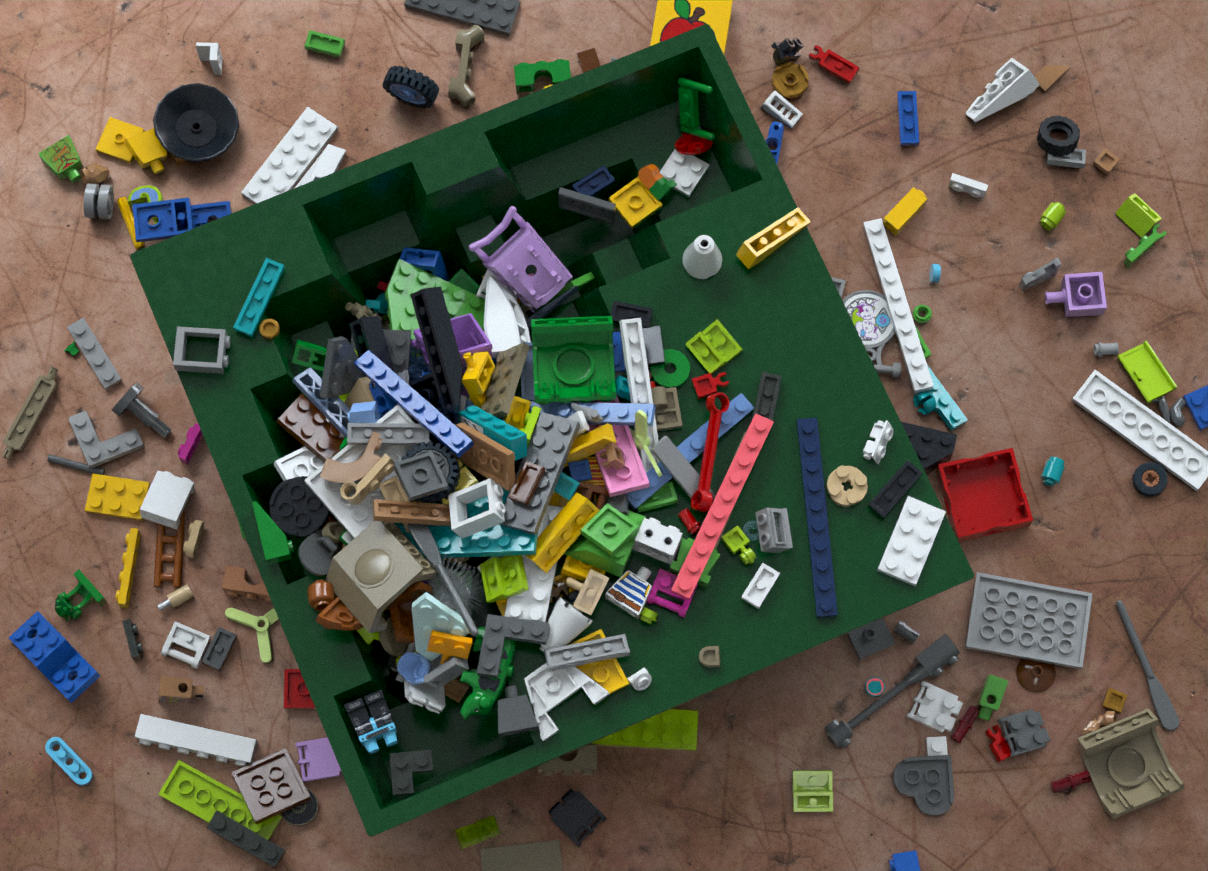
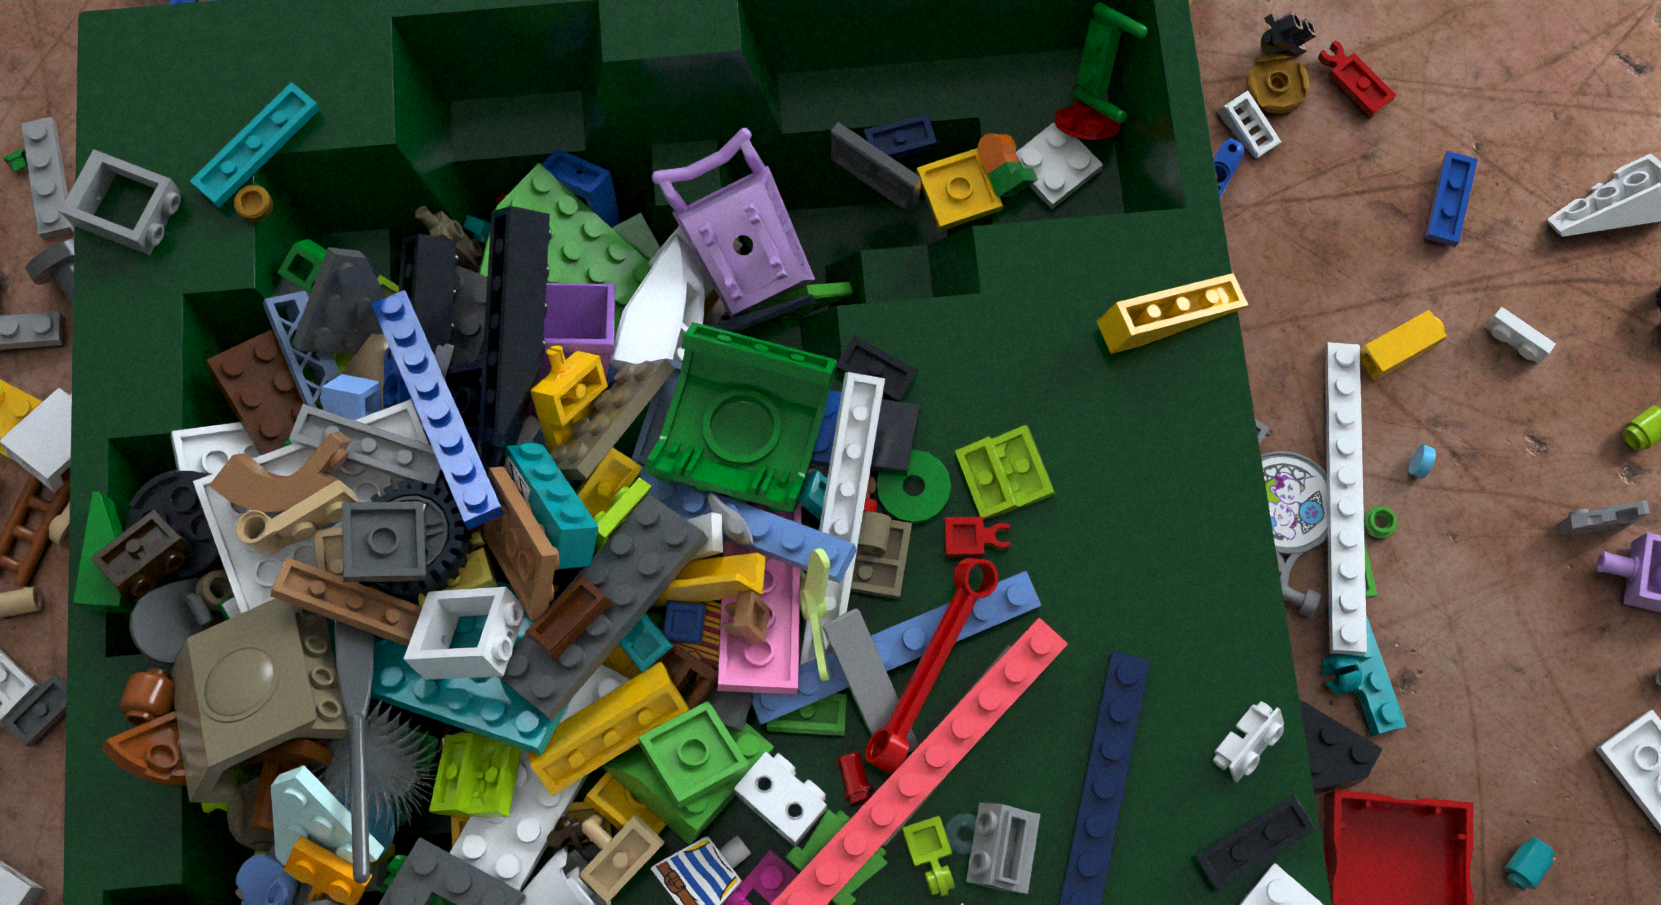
camera: 20 degrees right, 0 degrees up
white cone [682,235,722,279] -> none
pearl dark grey plate [752,372,782,435] -> none
tan plate [826,465,868,507] -> none
none -> dark brown bracket [90,509,191,603]

